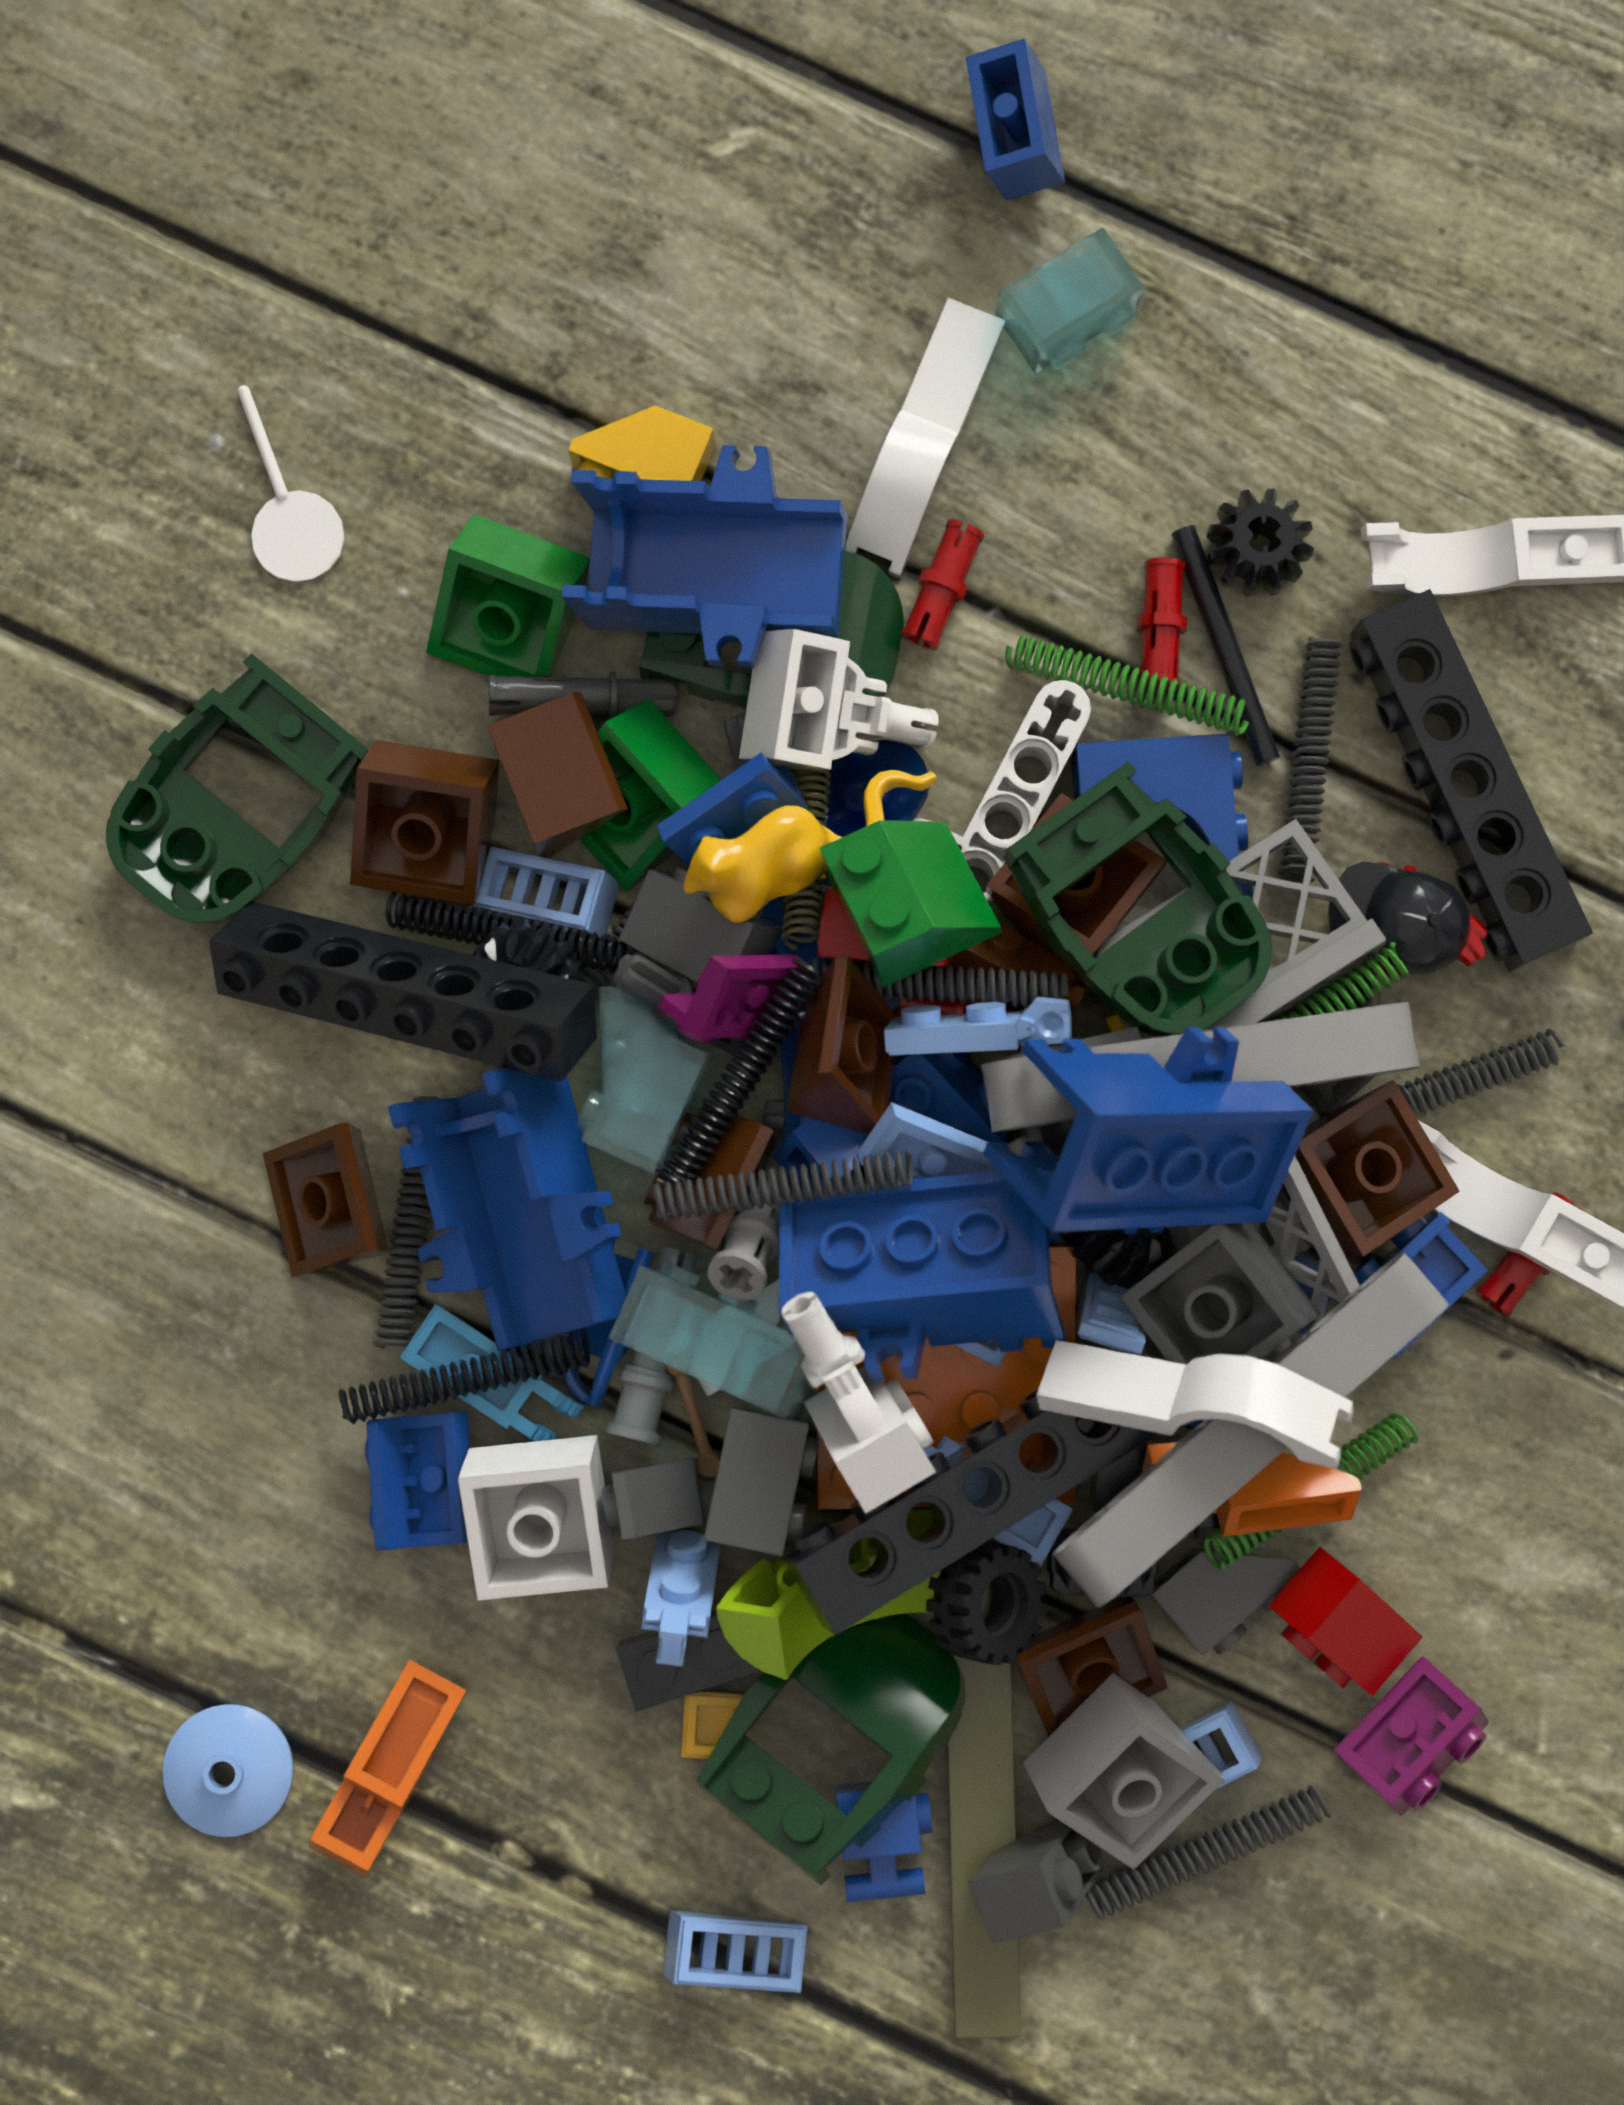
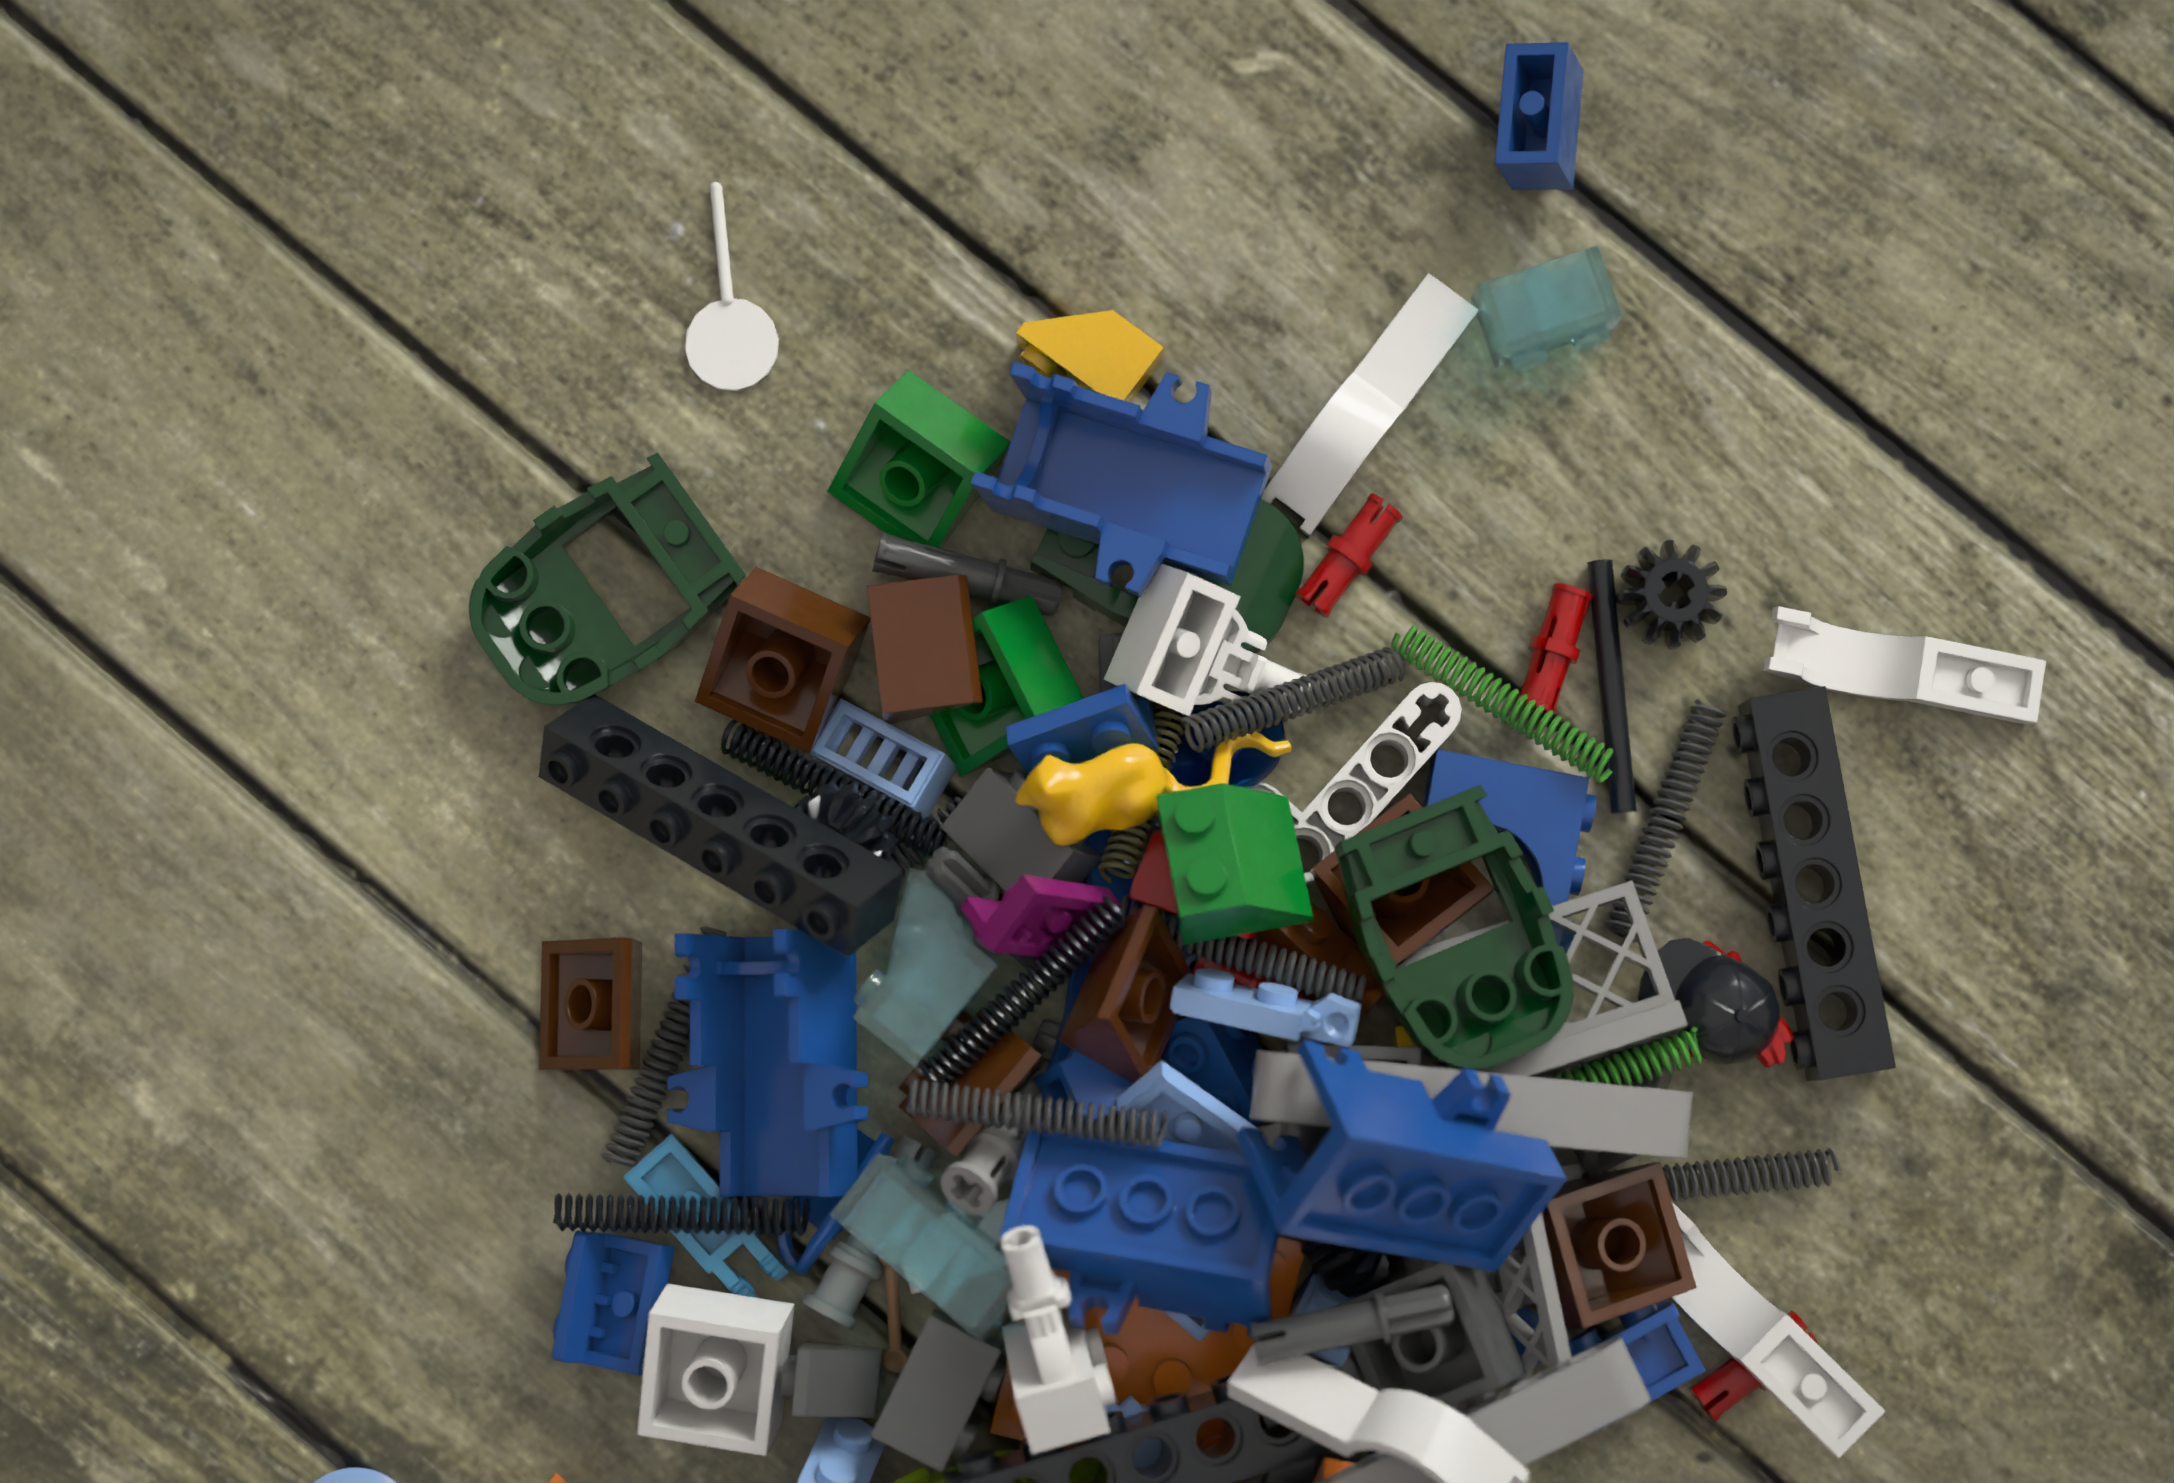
camera: 15 degrees right, 0 degrees up
none -> dark grey piece [1182,647,1405,753]
none -> dark grey axle [1250,1285,1454,1366]

